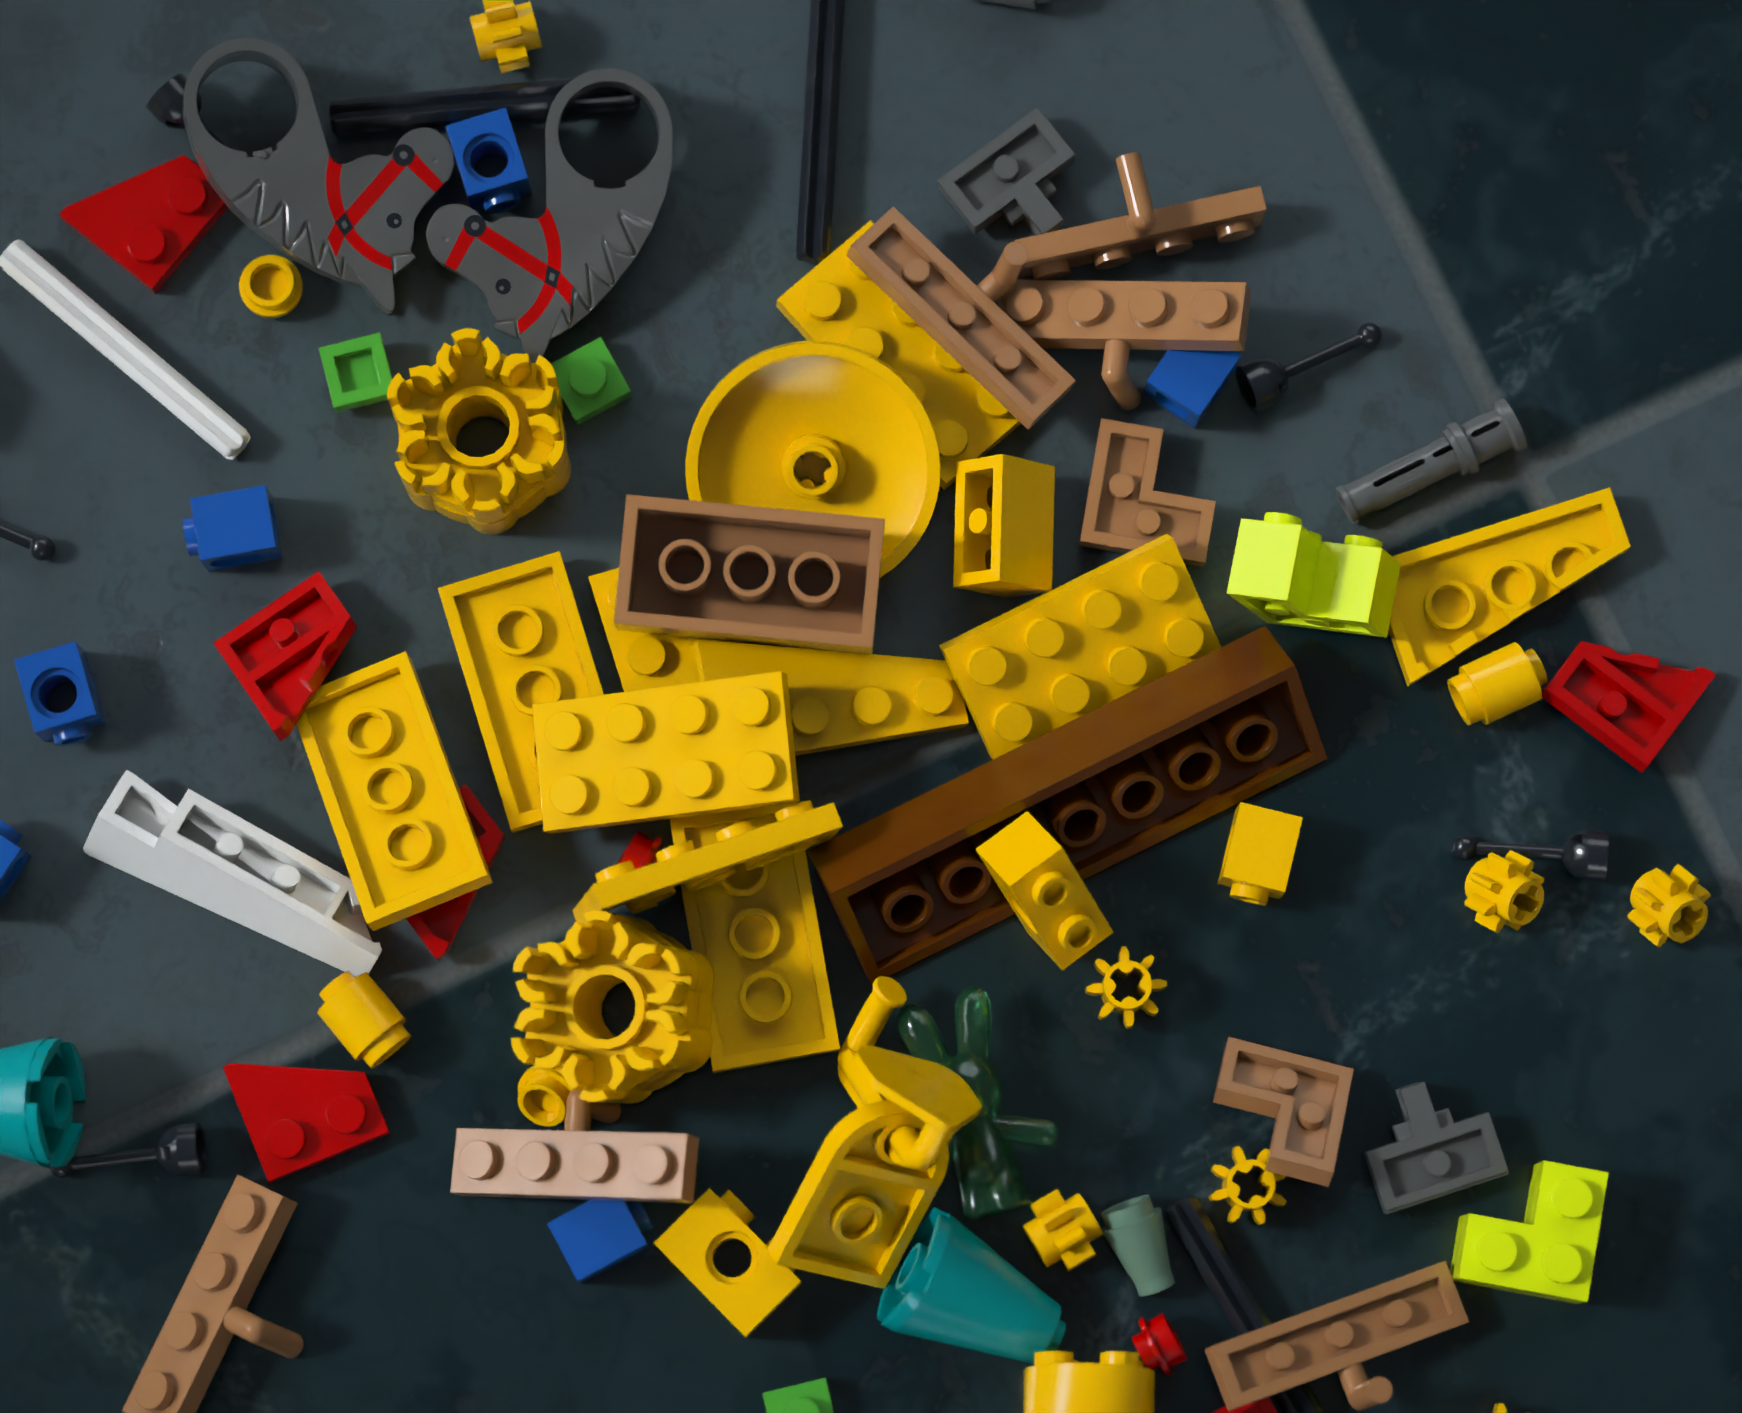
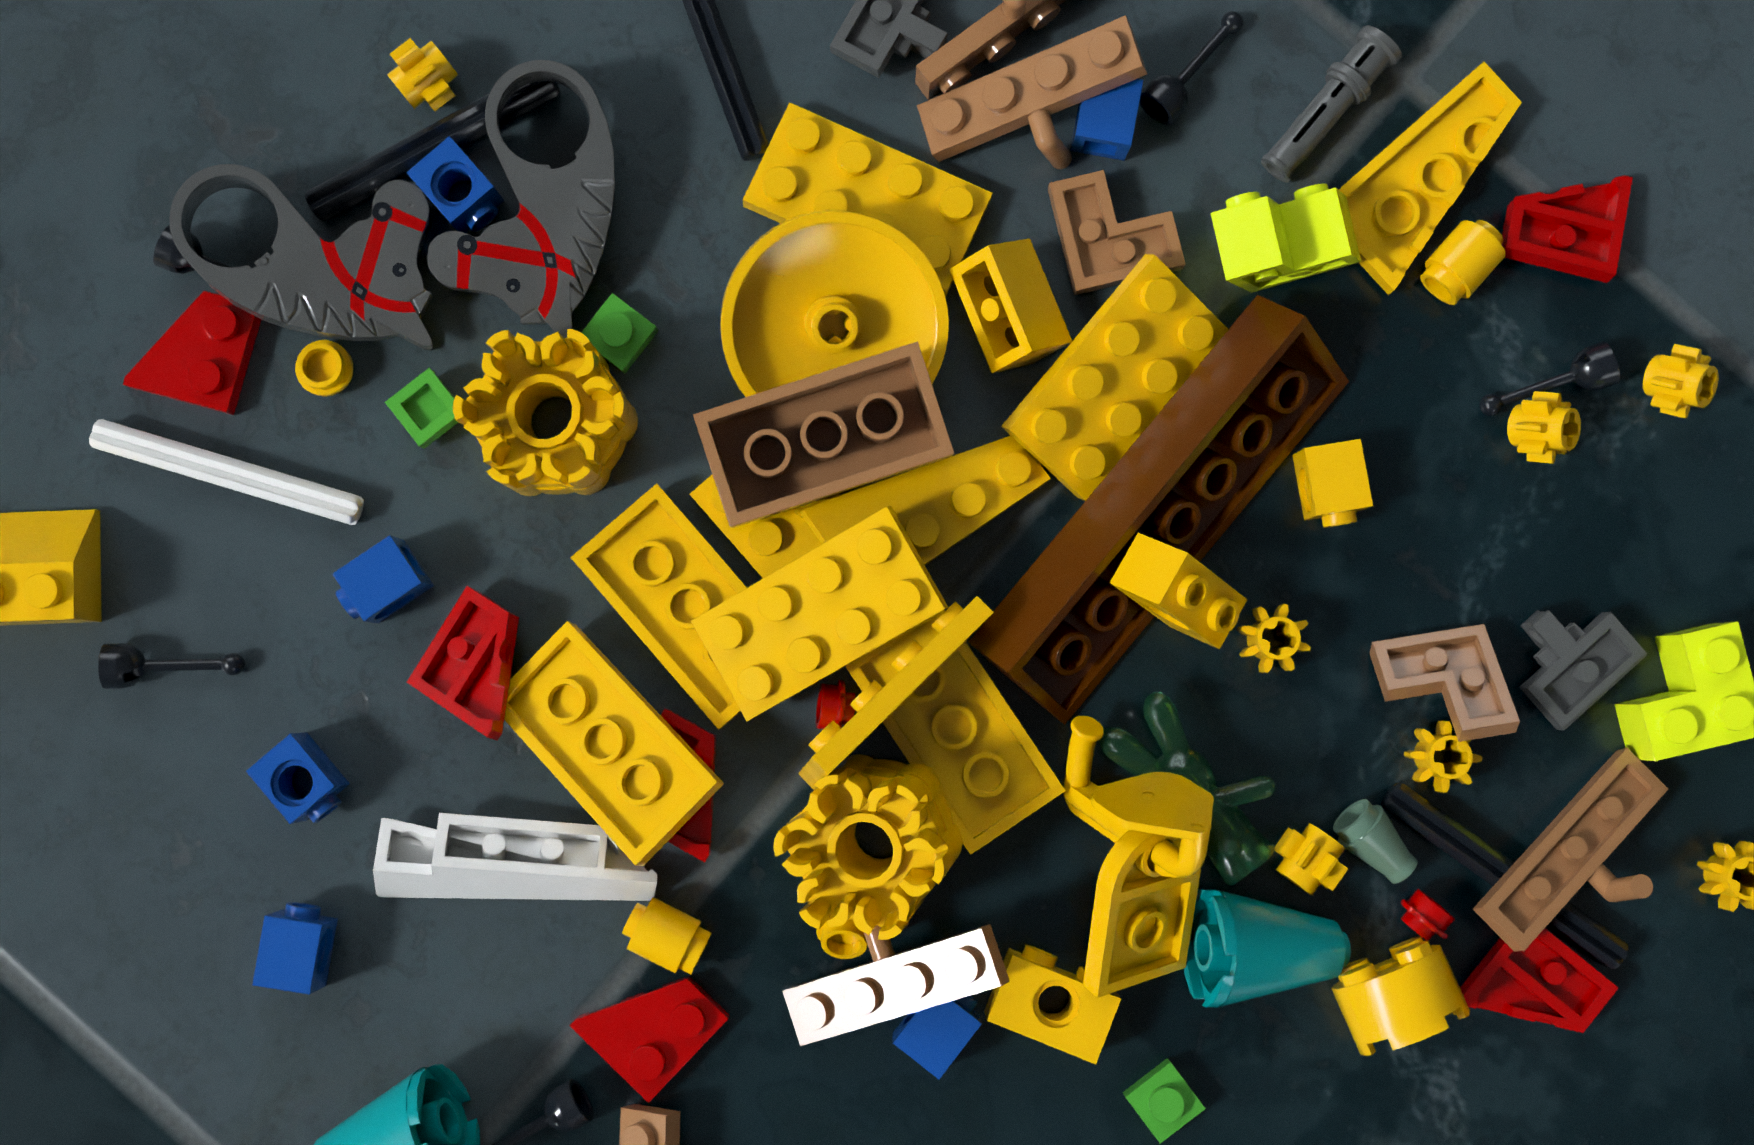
camera: 20 degrees left, 5 degrees up
medium nougat plate [846,206,1076,430] -> none

